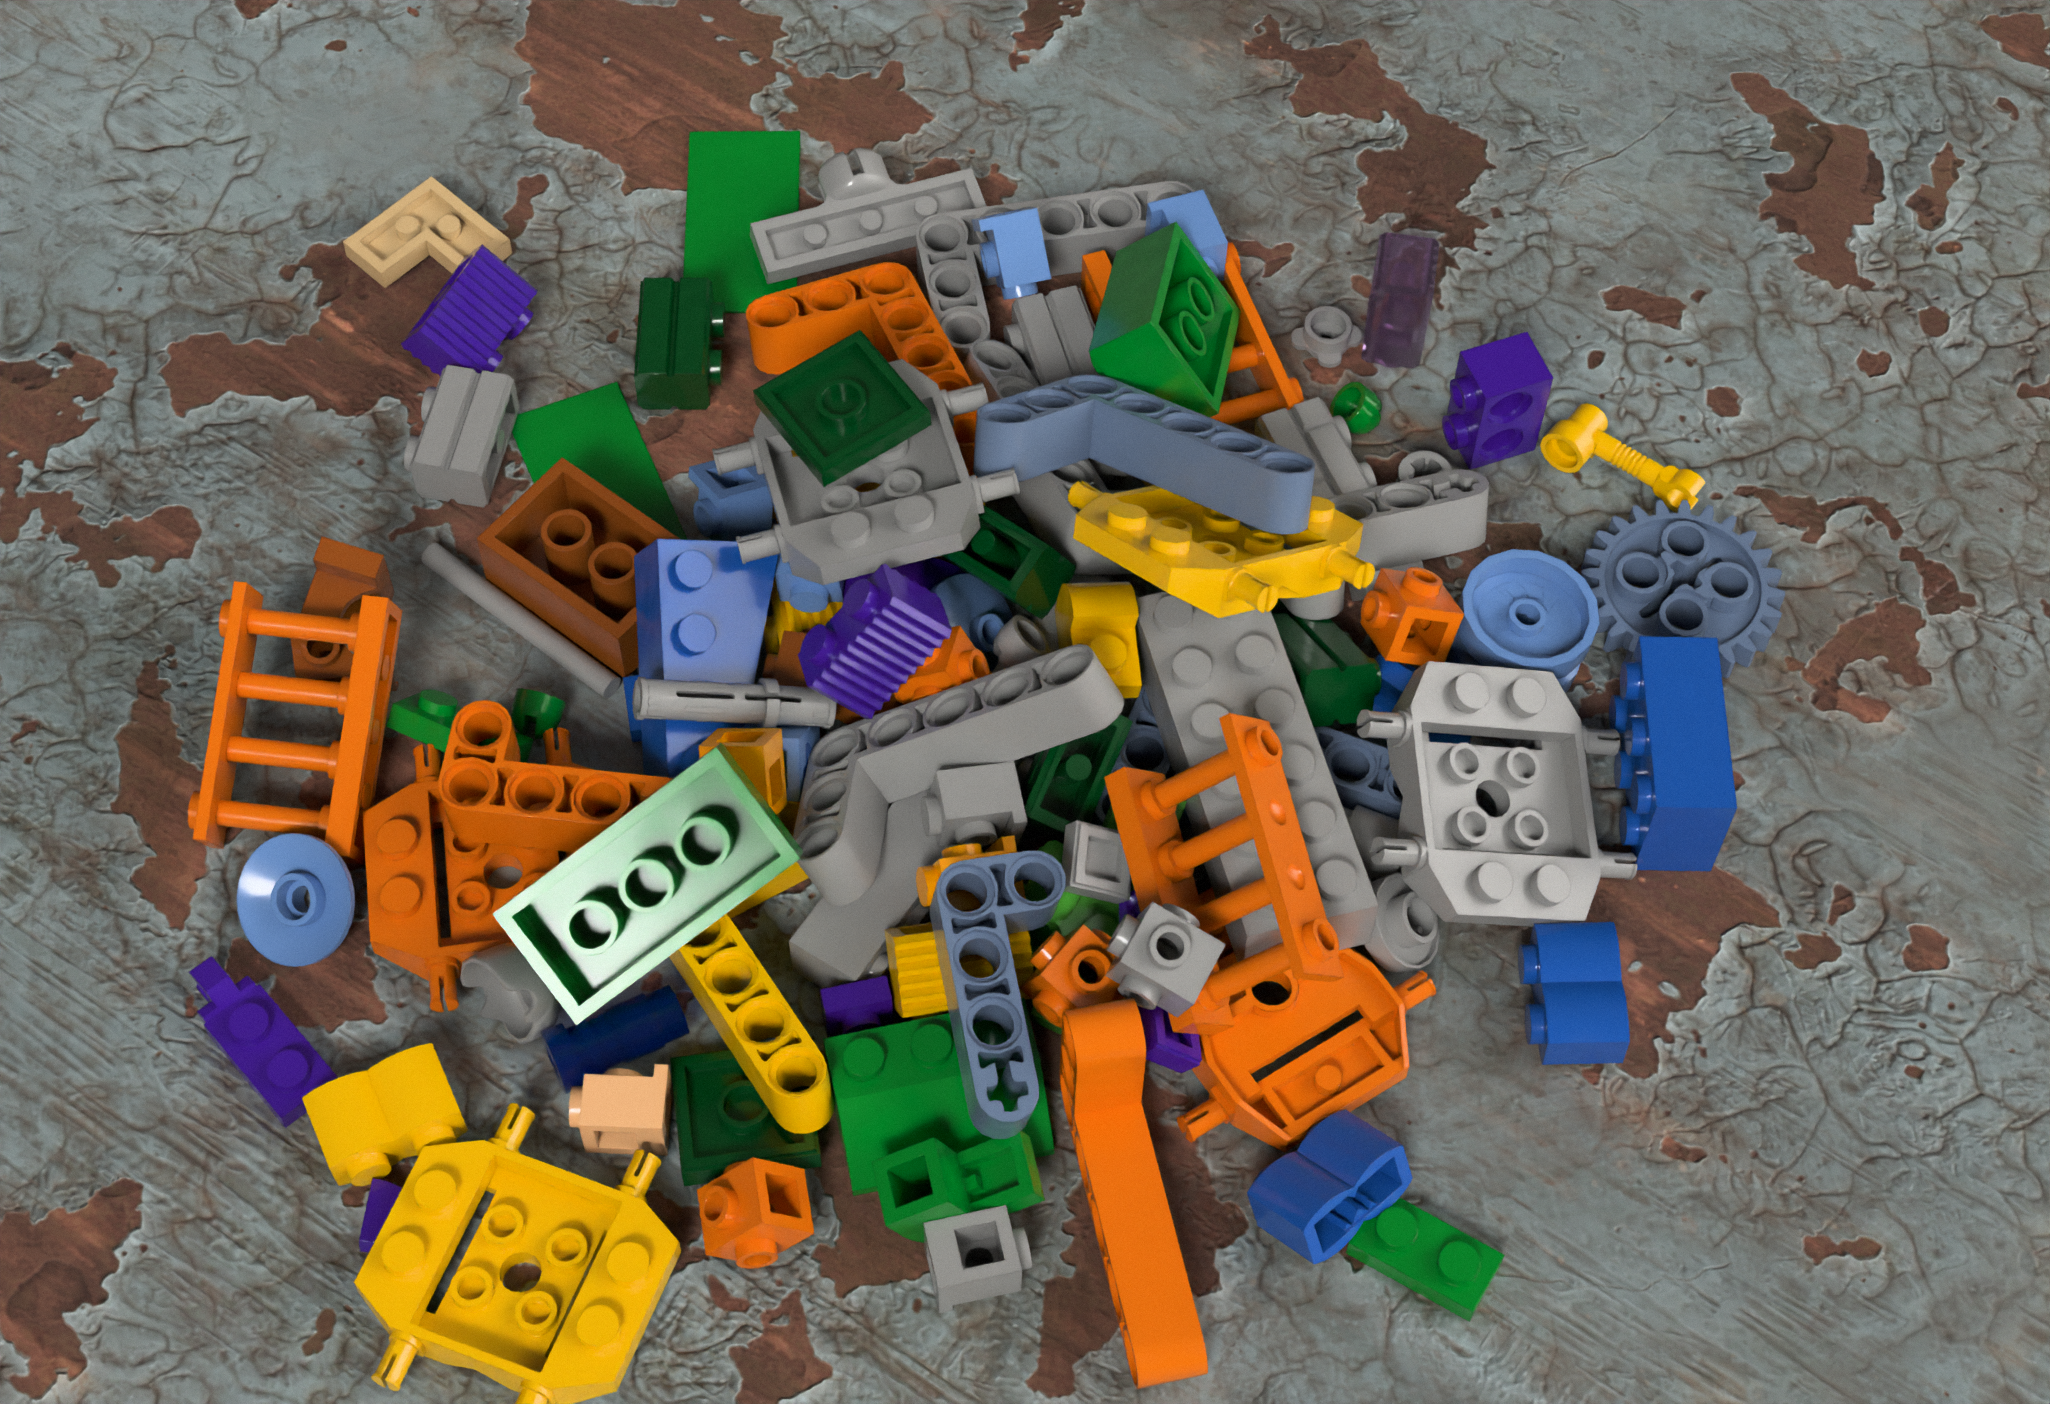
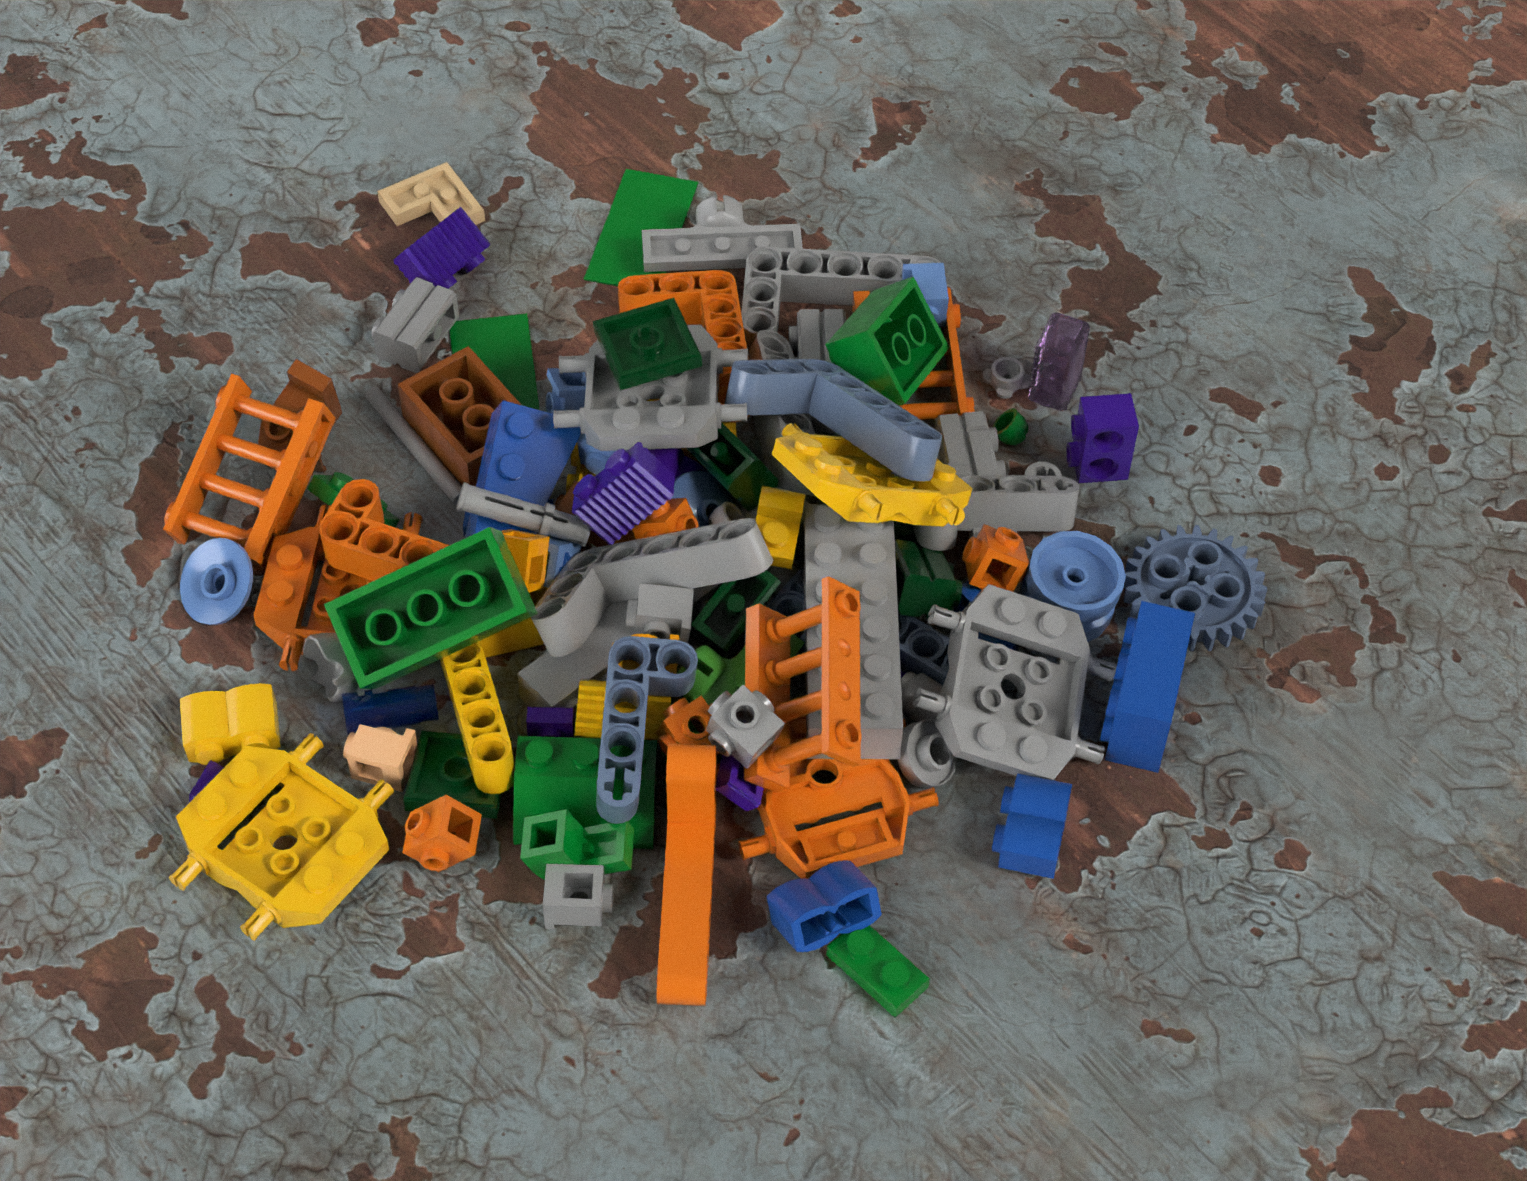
camera: 15 degrees right, 5 degrees down
dark purple hinge [189,956,338,1128] -> none
green hinge [511,688,566,739] -> none
dark green brick [634,277,726,410] -> none
medium blue brick [972,207,1052,300] -> none
light grey tile [1061,820,1132,904] -> none
yellow brick [1540,403,1705,513] -> none

